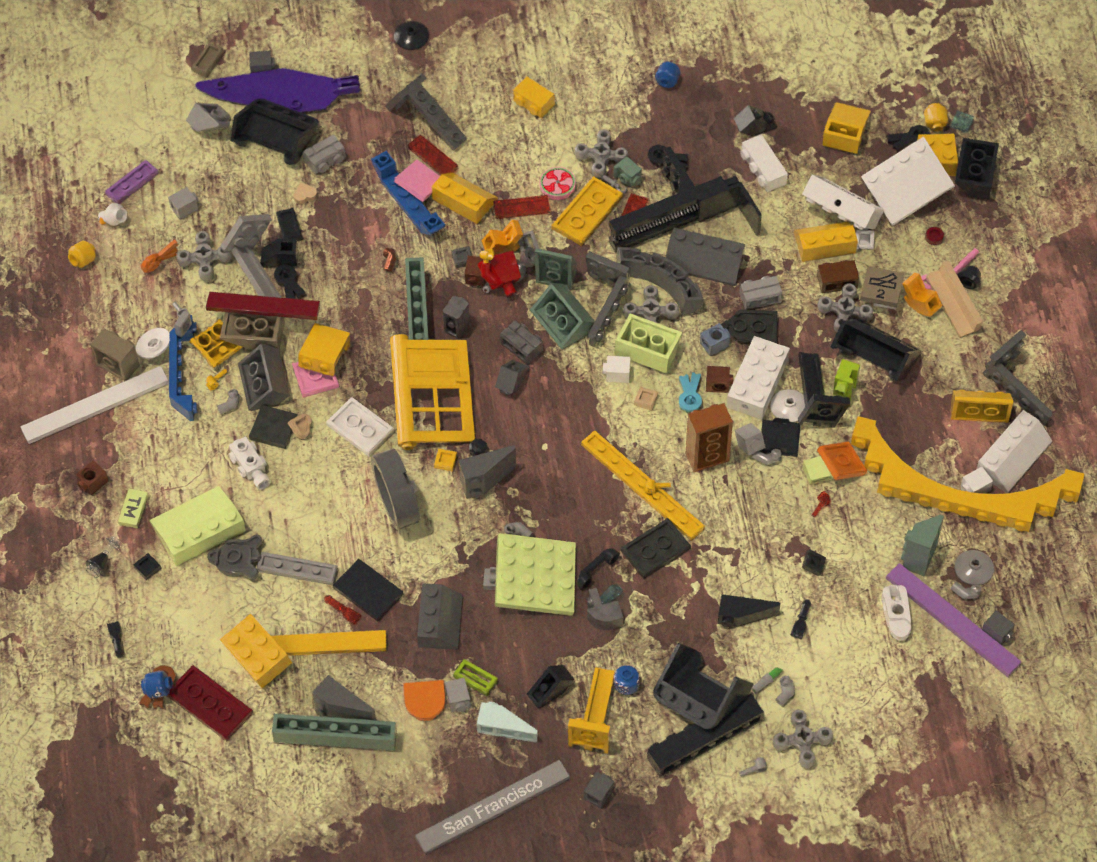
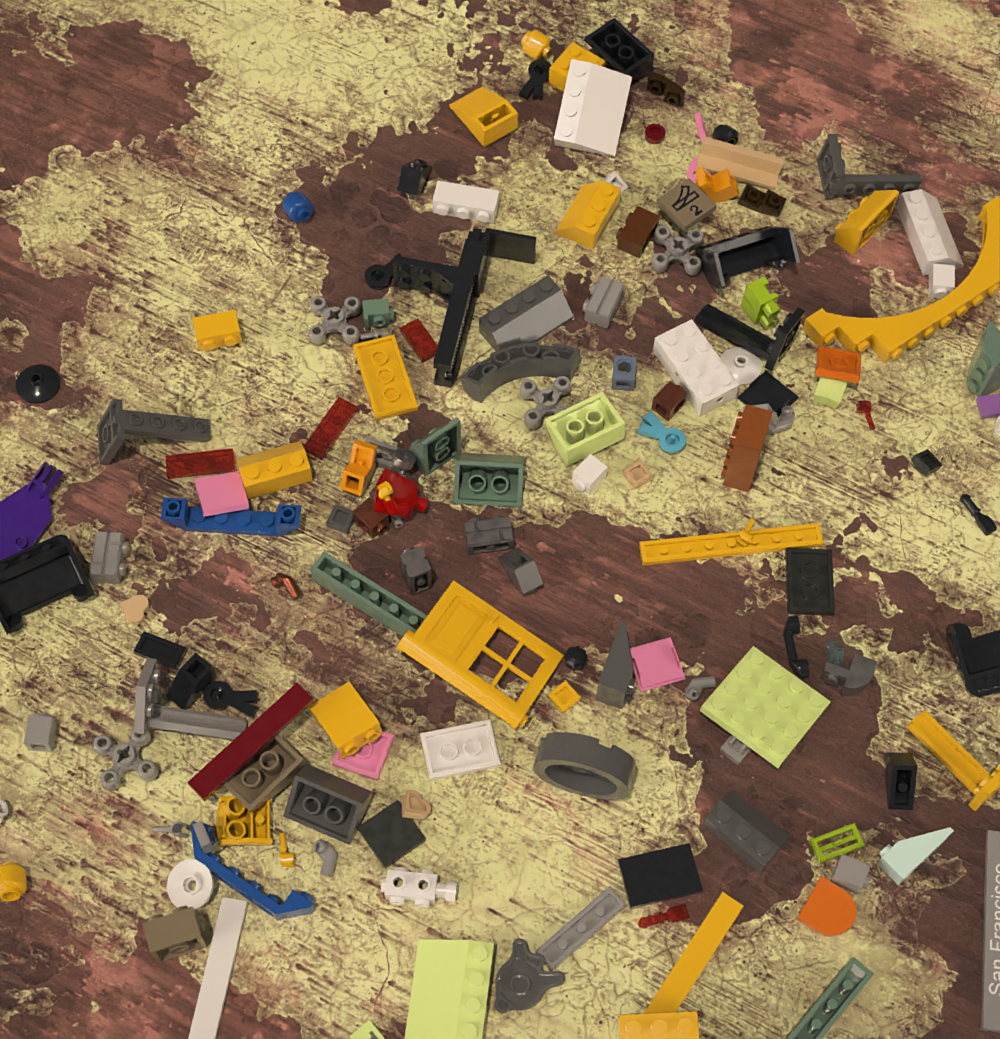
camera: 55 degrees left, 5 degrees up
orange piece [141,239,178,273] -> none
dark grey slope [312,675,376,720] -> none
tile [540,167,576,200] -> none
dark grey bracket [586,251,631,347] -> none
blue head [614,665,640,695] -> none
black slope [718,594,781,627] -> none
pearl dark grey tile [721,309,778,343] -> none
white brick [802,175,884,230] -> none
clear light blue tile [950,111,974,133] -> none
none -> bright pink piece [630,637,686,692]
none -> dark brown slope [646,71,686,107]
none -> dark brown slope [737,184,786,216]

